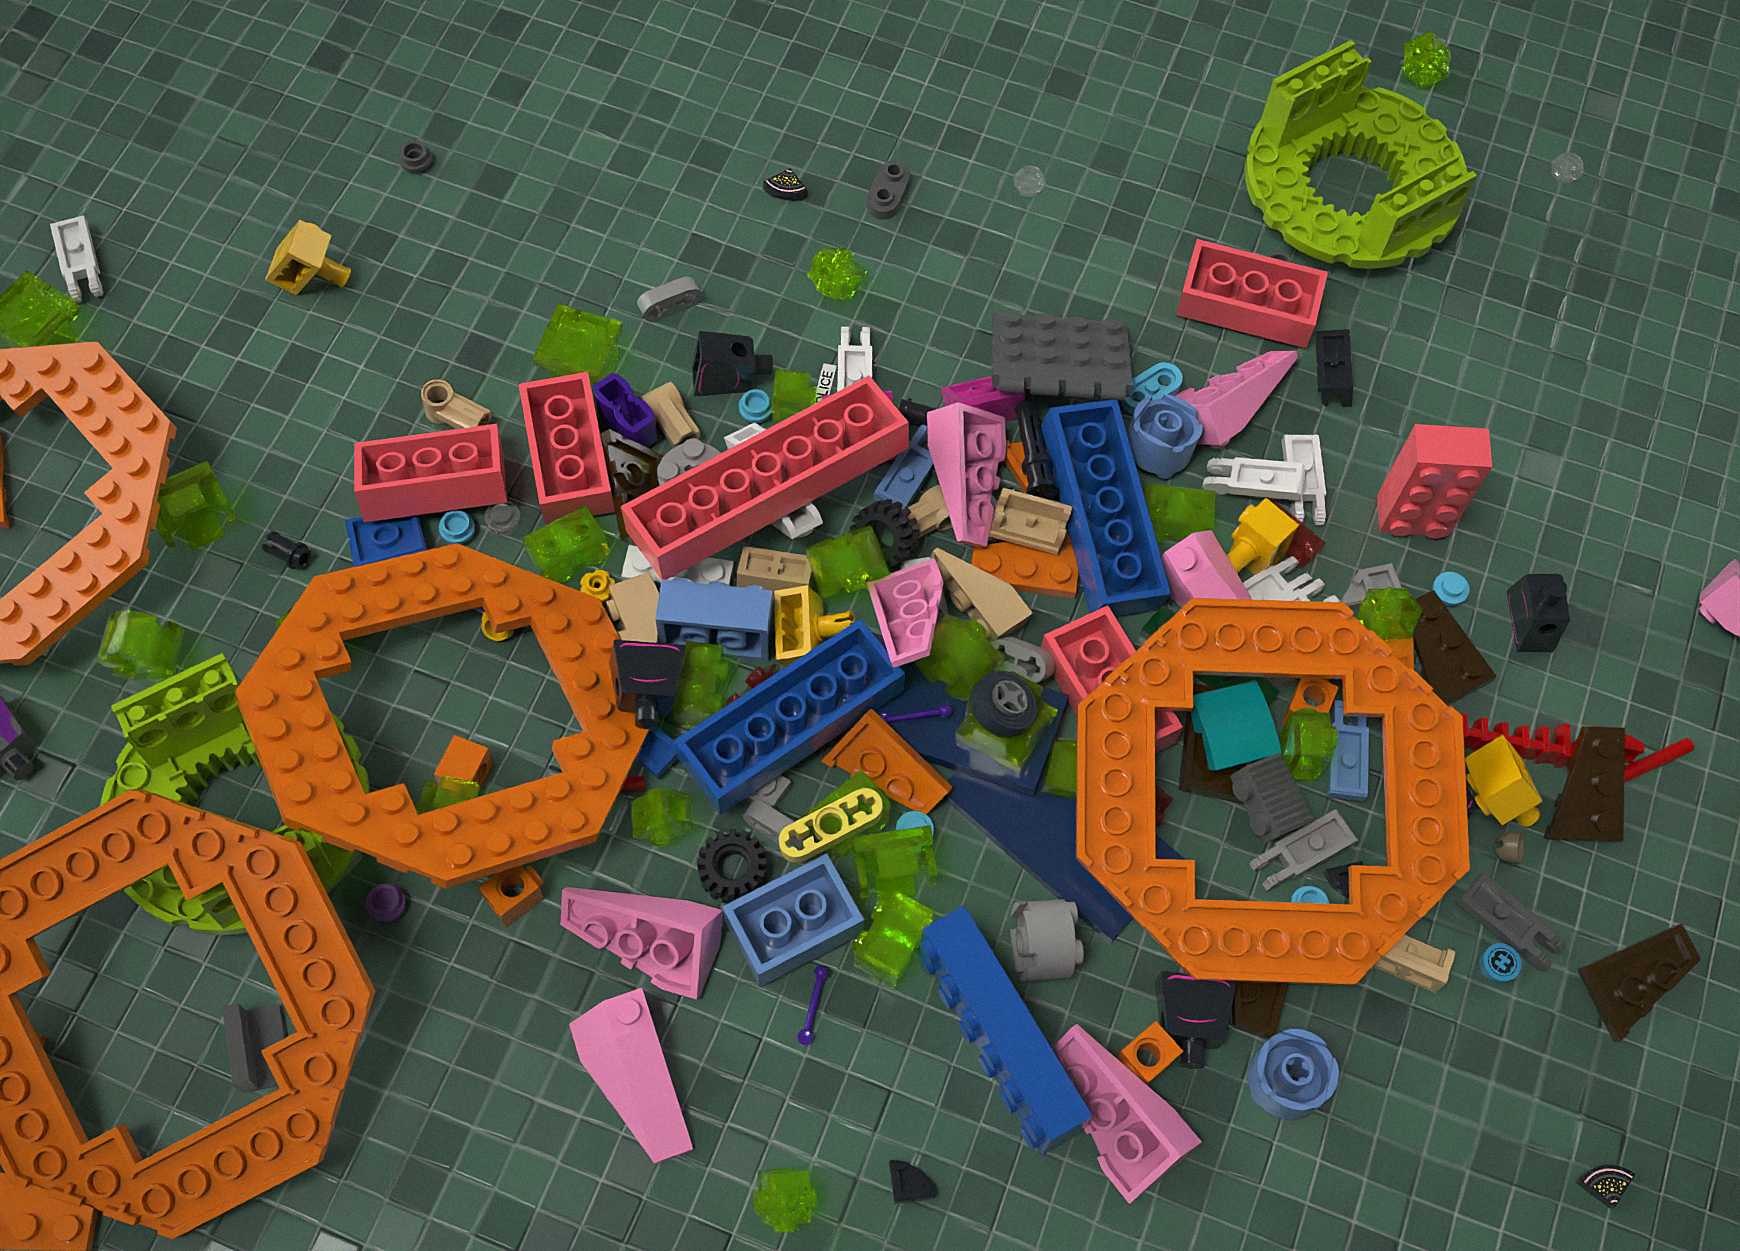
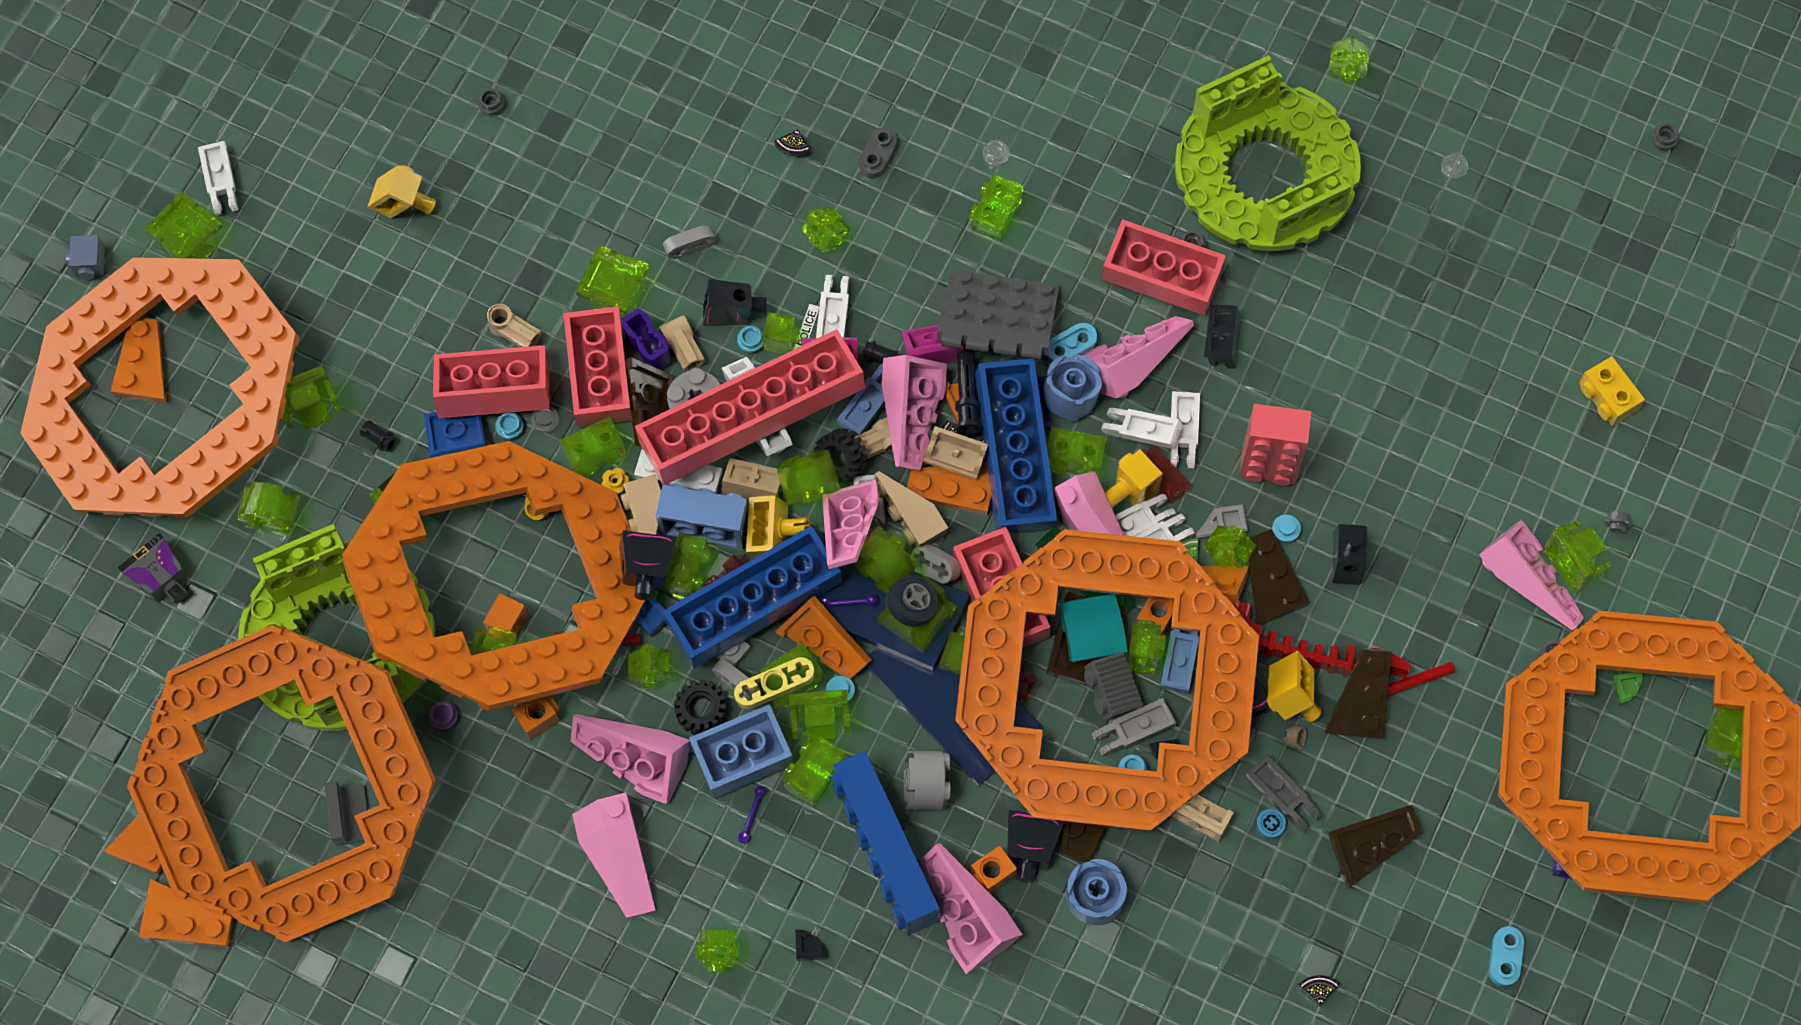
camera: 10 degrees right, 5 degrees up
none -> clear neon green brick [969,174,1023,242]

